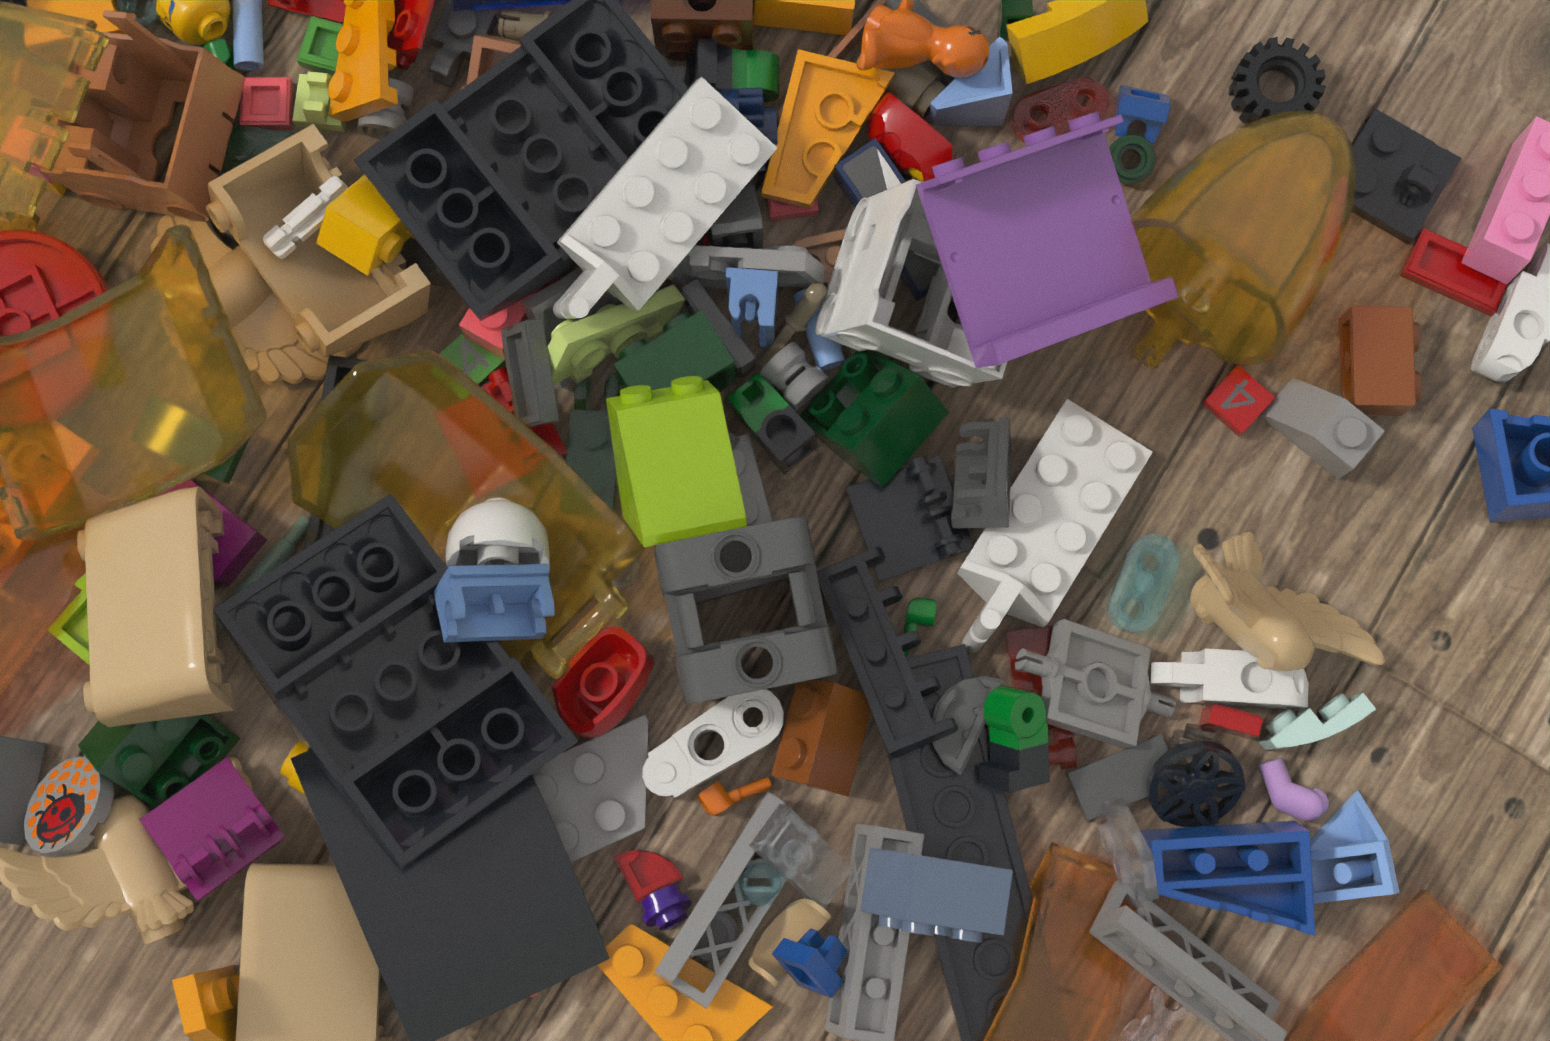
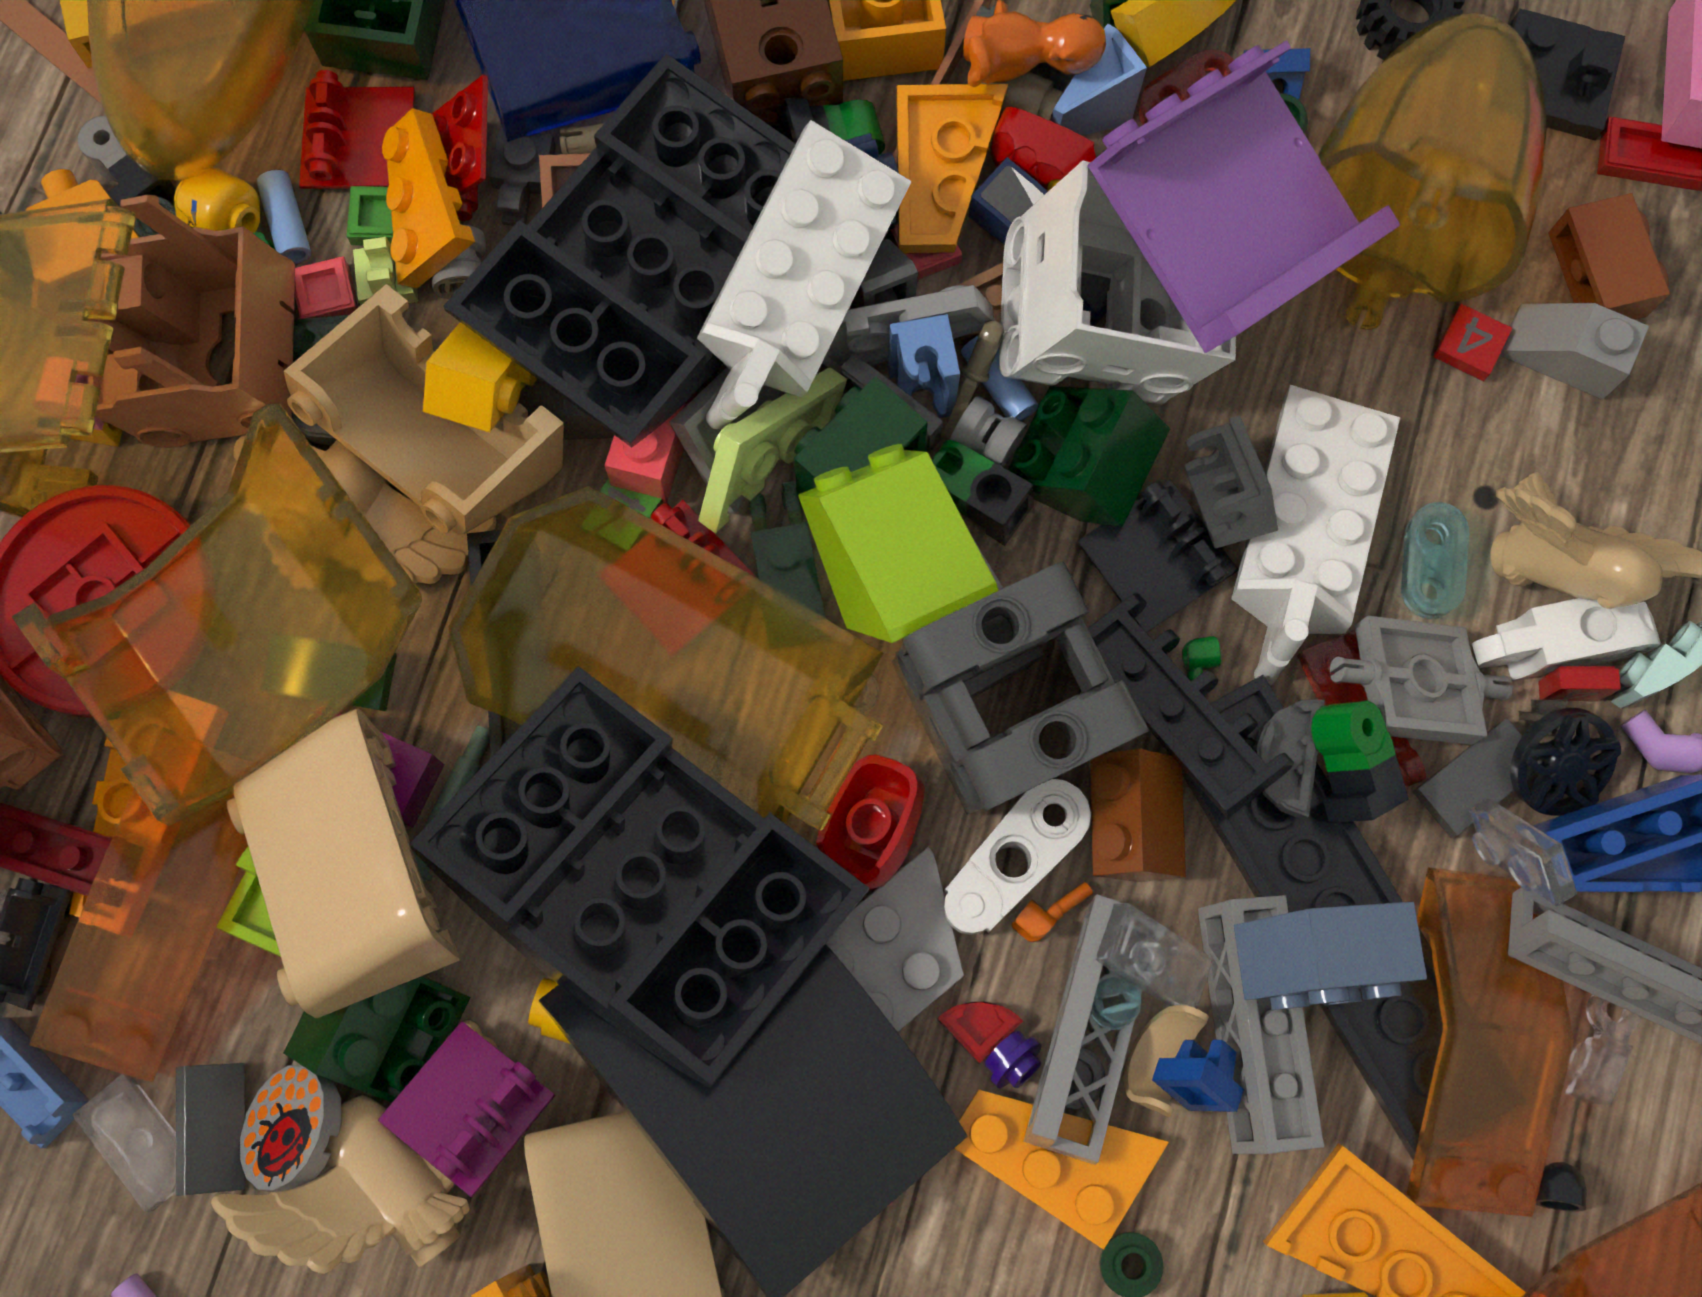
camera: 15 degrees left, 5 degrees down
white axle [263,176,348,259] -> none
medium blue hinge [433,564,554,642] -> none
white cylinder [446,497,550,571] -> none
dark grey tile [501,319,559,430] -> none

